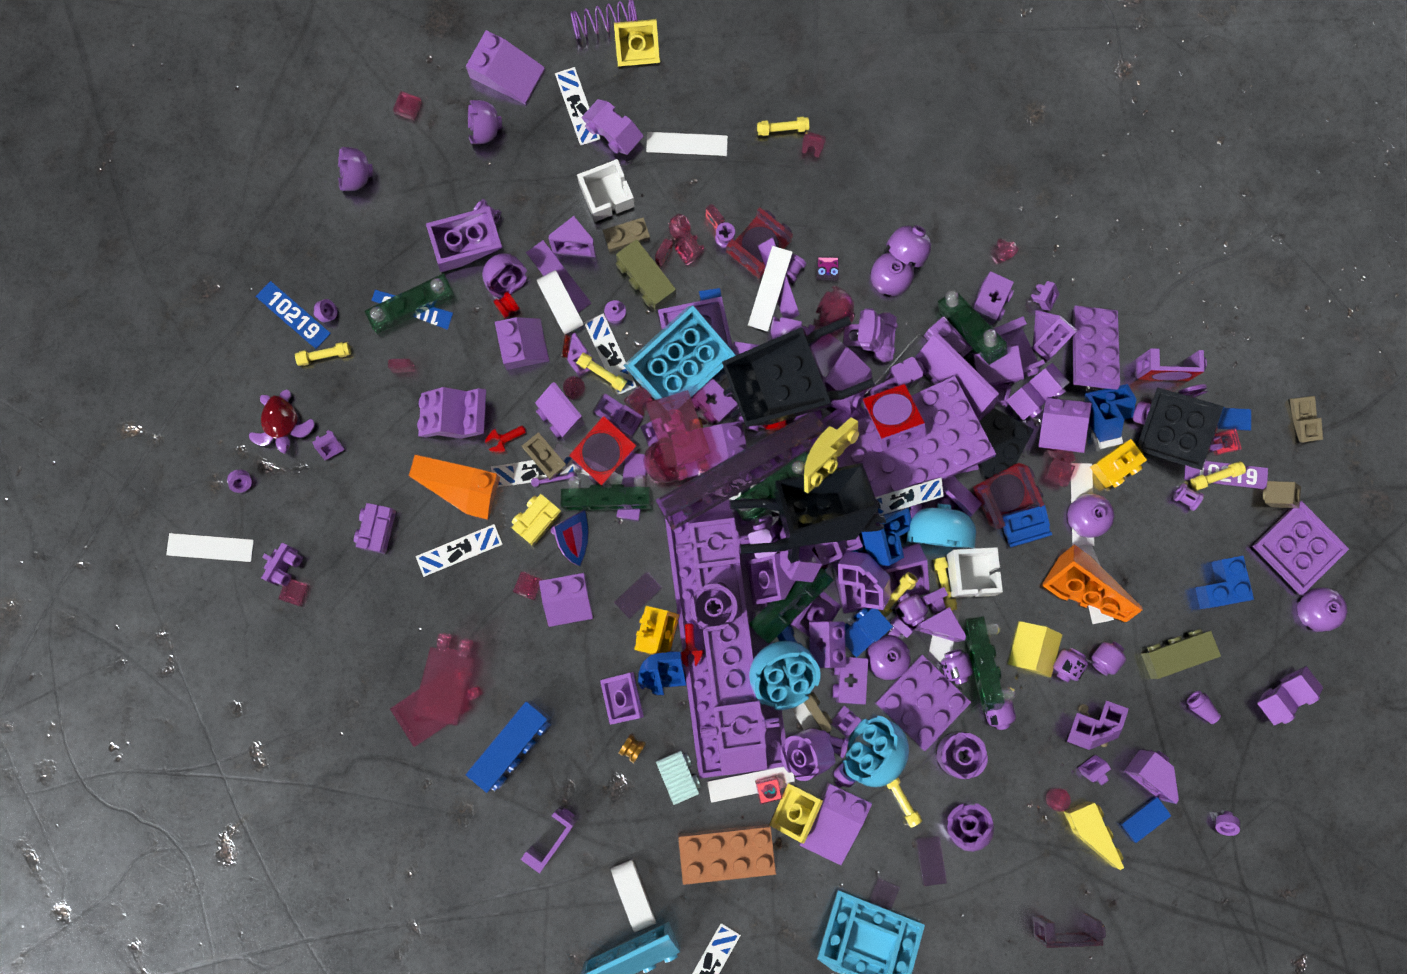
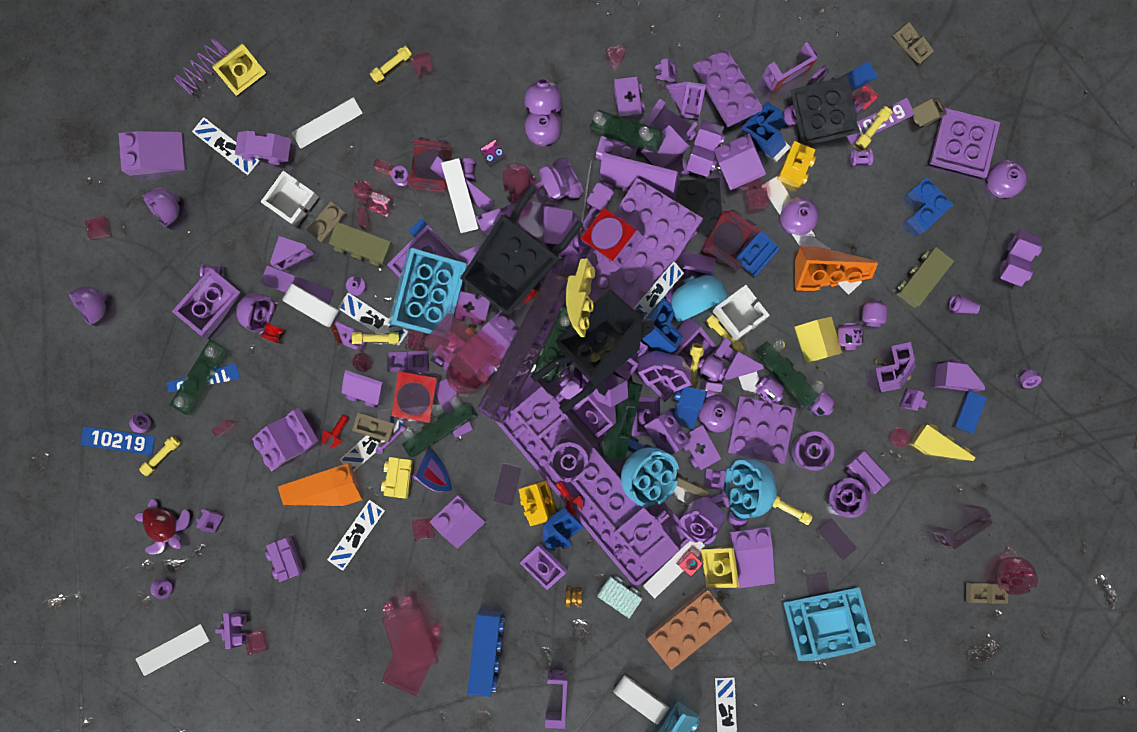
camera: 25 degrees left, 5 degrees up
medium lavender slope [495,317,549,370] -> none
none -> medium lavender brick [845,450,891,494]

